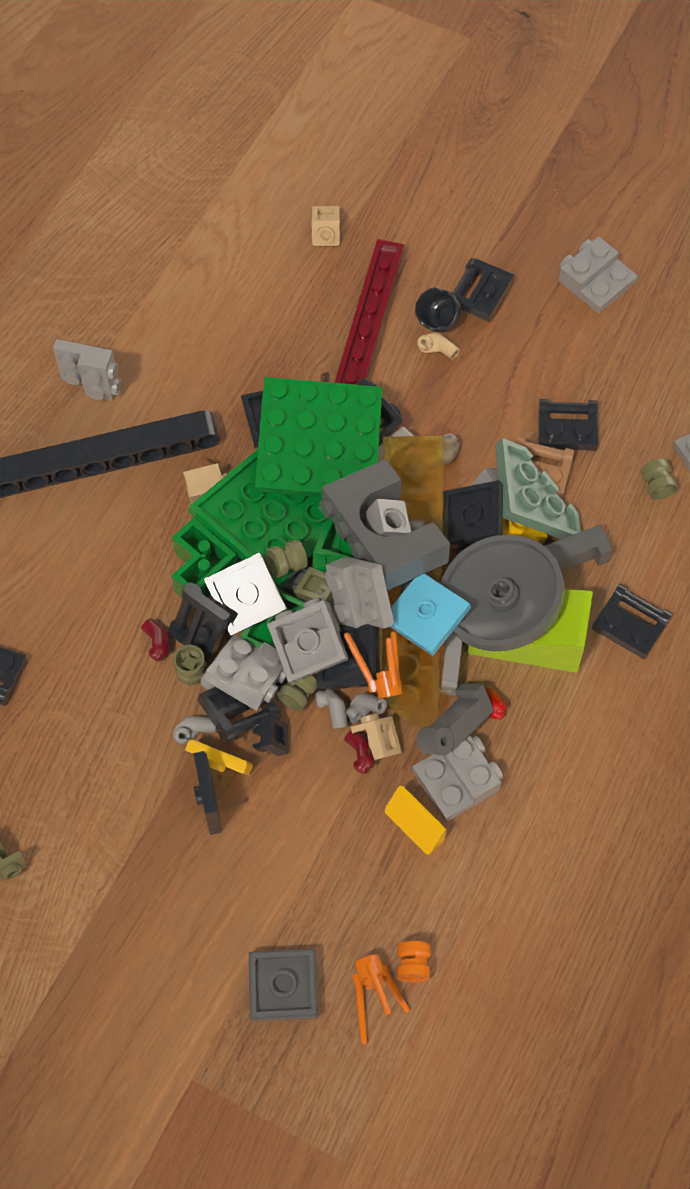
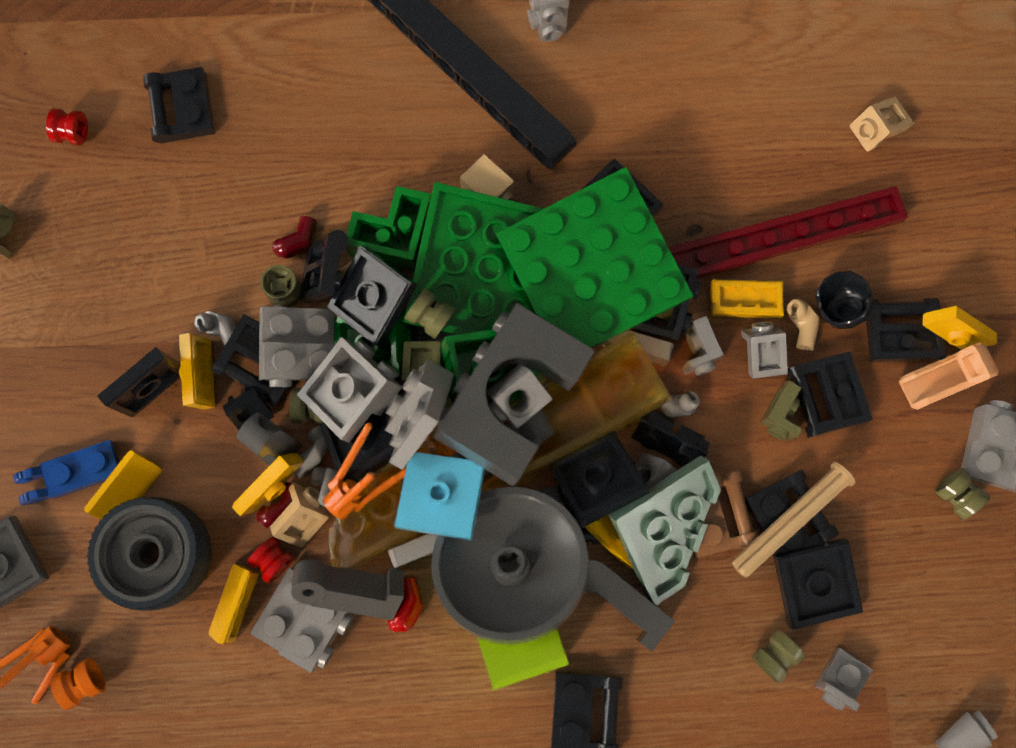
camera: 60 degrees right, 15 degrees up
none -> blue hinge [13,440,120,505]
none -> yellow slope [84,450,162,520]
none -> dark grey wheel [87,497,212,611]
none -> yellow plate [232,453,304,516]
none -> dark grey leg [236,413,302,466]
none -> red wheel [247,537,295,584]
none -> black hinge [631,410,710,467]
none -> light grey bracket [682,316,723,376]
none -> yellow plate [710,279,784,319]
none -> tan axle [732,462,856,577]
none -> light grey bracket [741,322,788,379]
none -> olive bracket [760,380,803,441]
none -> black plate [773,538,863,630]
none -> black plate [787,352,873,438]
none -> light nougat animal [899,342,999,410]
none -> yellow plate [923,306,997,350]
none -> olive wheel [935,468,990,520]

